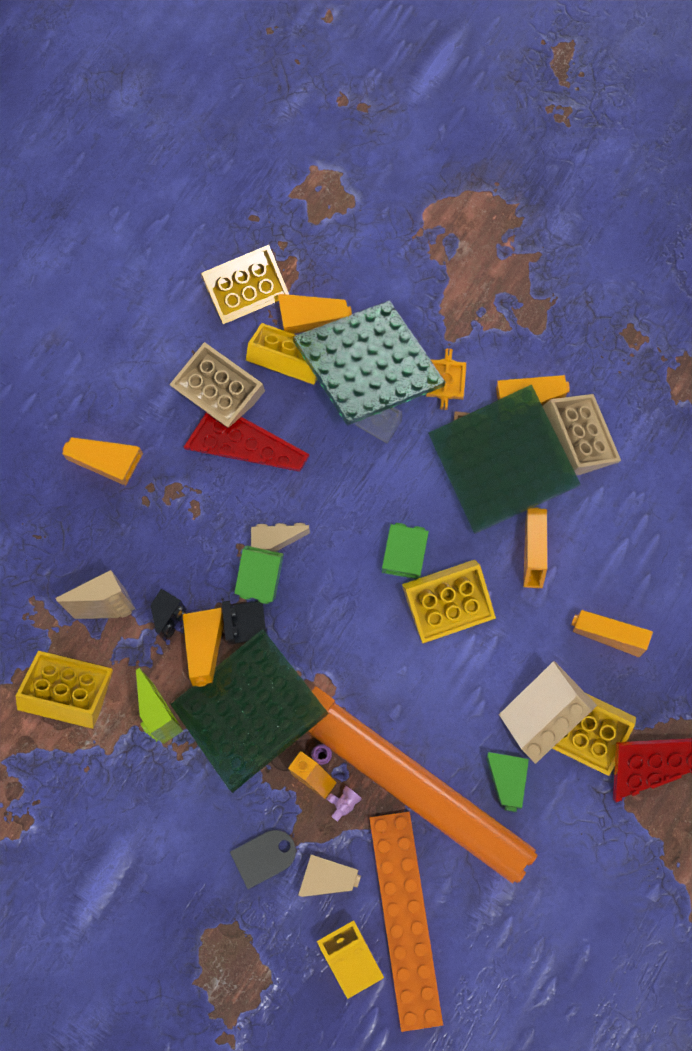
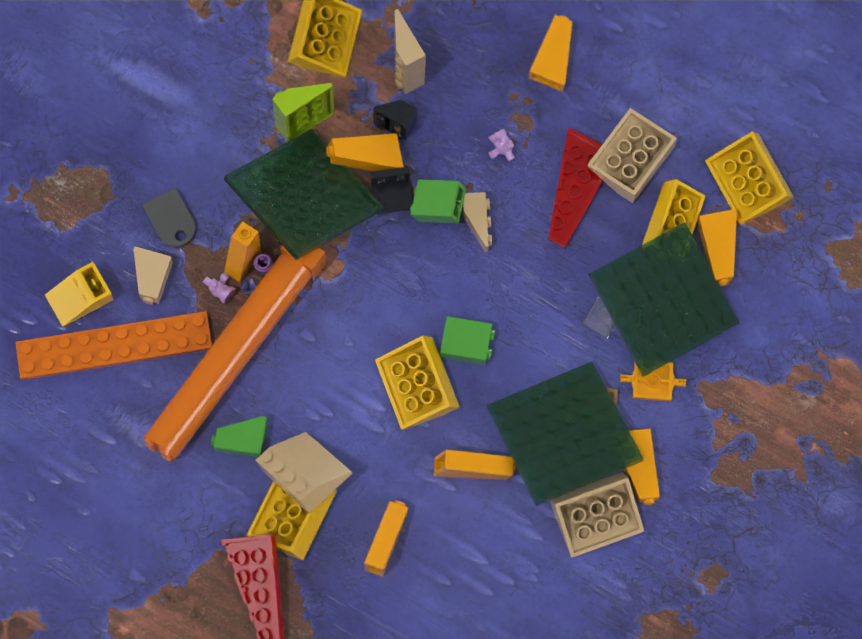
camera: 80 degrees right, 0 degrees up
none -> lavender piece [488,129,515,161]

